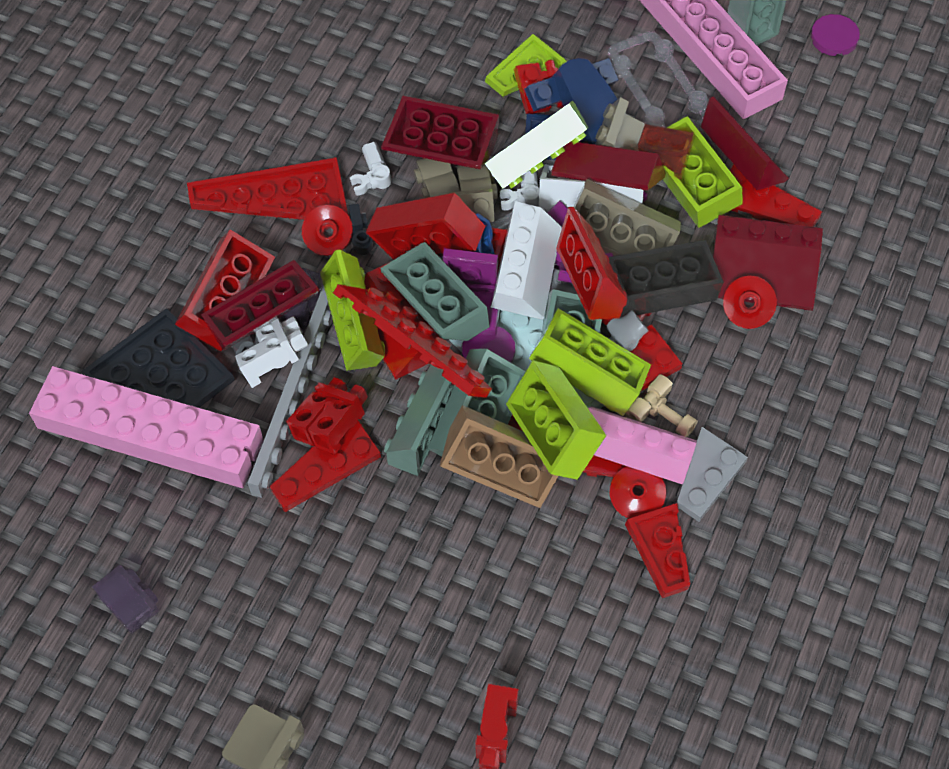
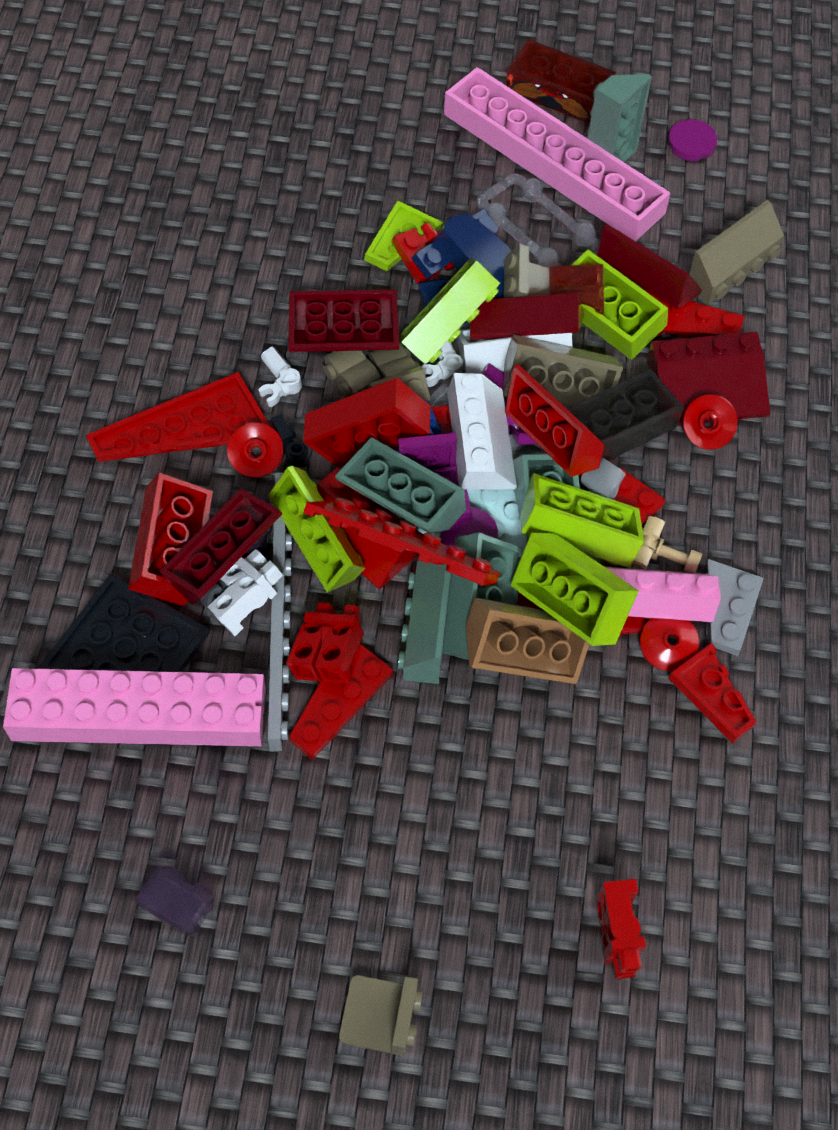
camera: 20 degrees left, 0 degrees up
none -> dark tan slope [689,200,784,305]

